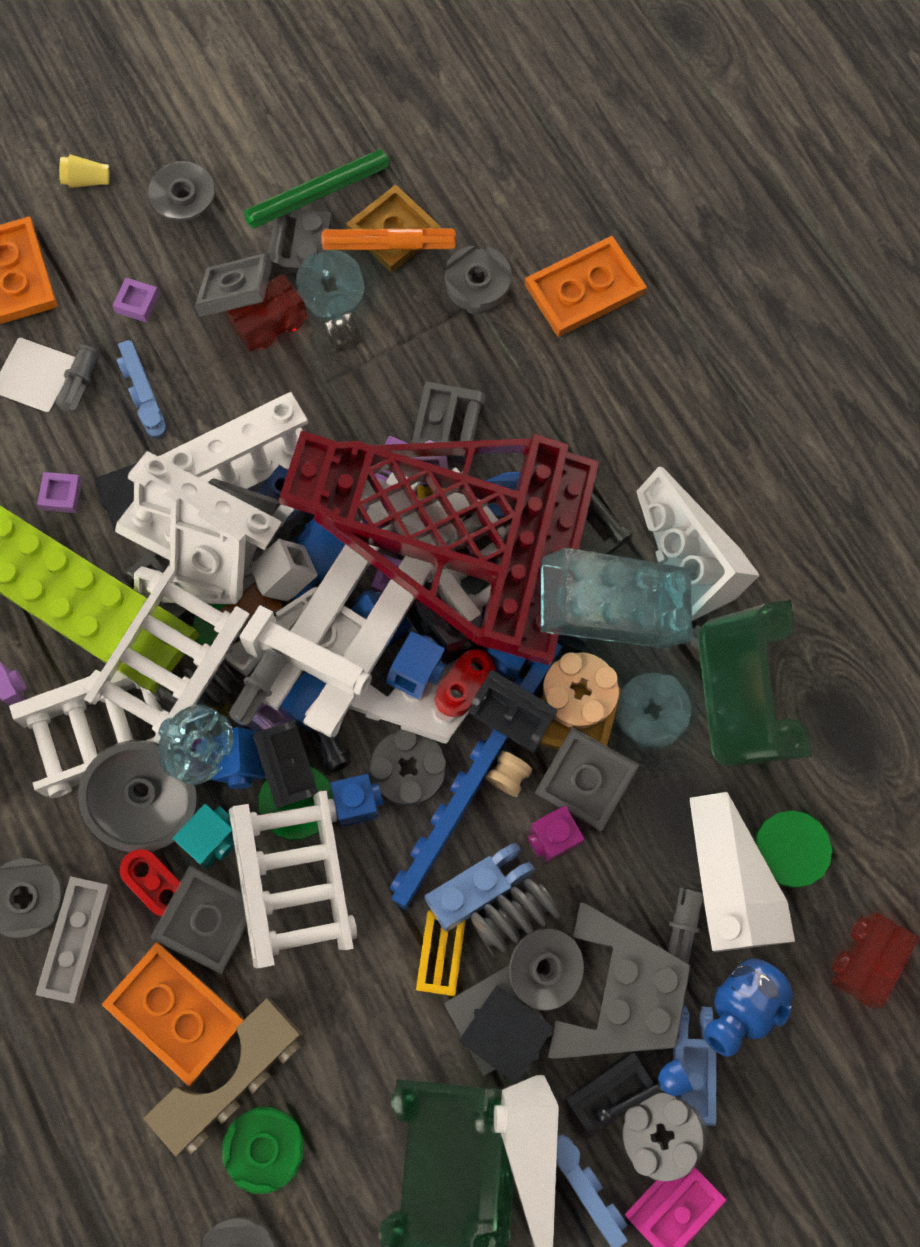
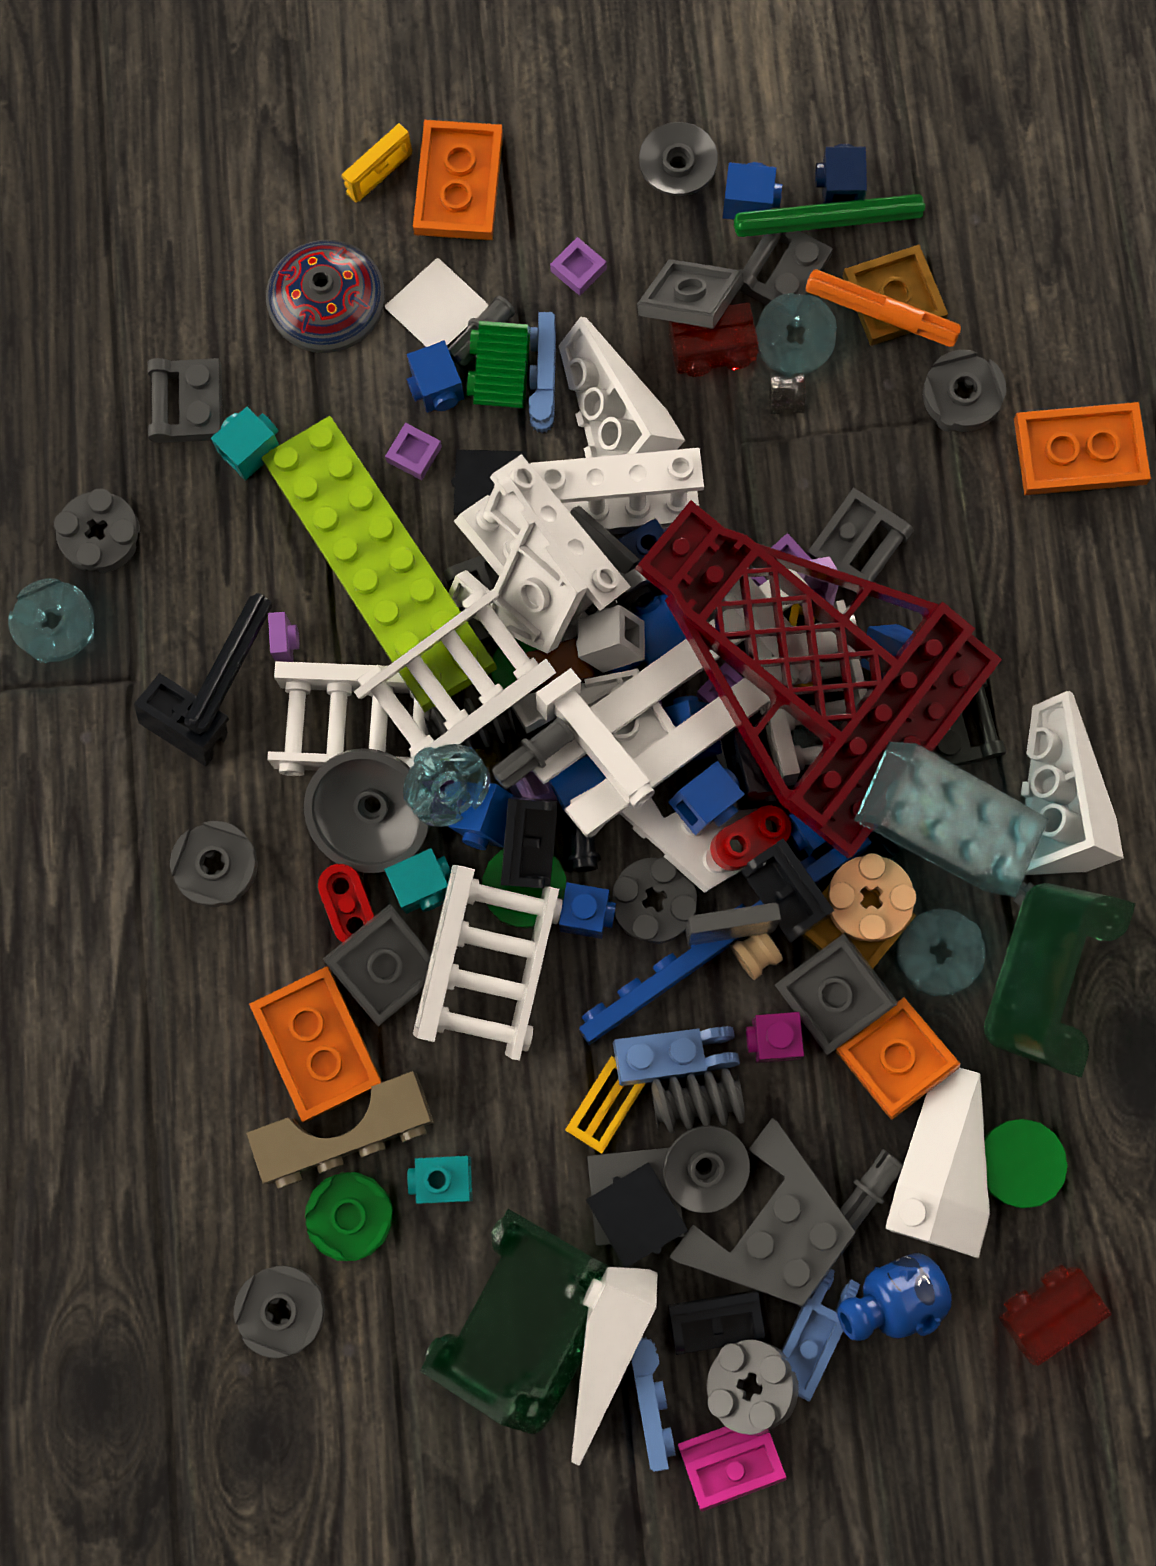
camera: 30 degrees right, 5 degrees up
light grey plate [35,876,112,1004] -> none
light yellow cone [59,154,110,189] -> none
hinge [596,1059,693,1125] -> none
none -> blue brick [406,340,465,413]
none -> teal brick [407,1156,473,1204]
none -> green brick [467,321,531,409]
none -> white wedge [559,317,685,458]
none -> dark grey tile [686,903,781,946]
none -> blue brick [723,162,782,220]
none -> dark blue brick [815,144,867,204]
none -> orange tile [836,997,961,1120]

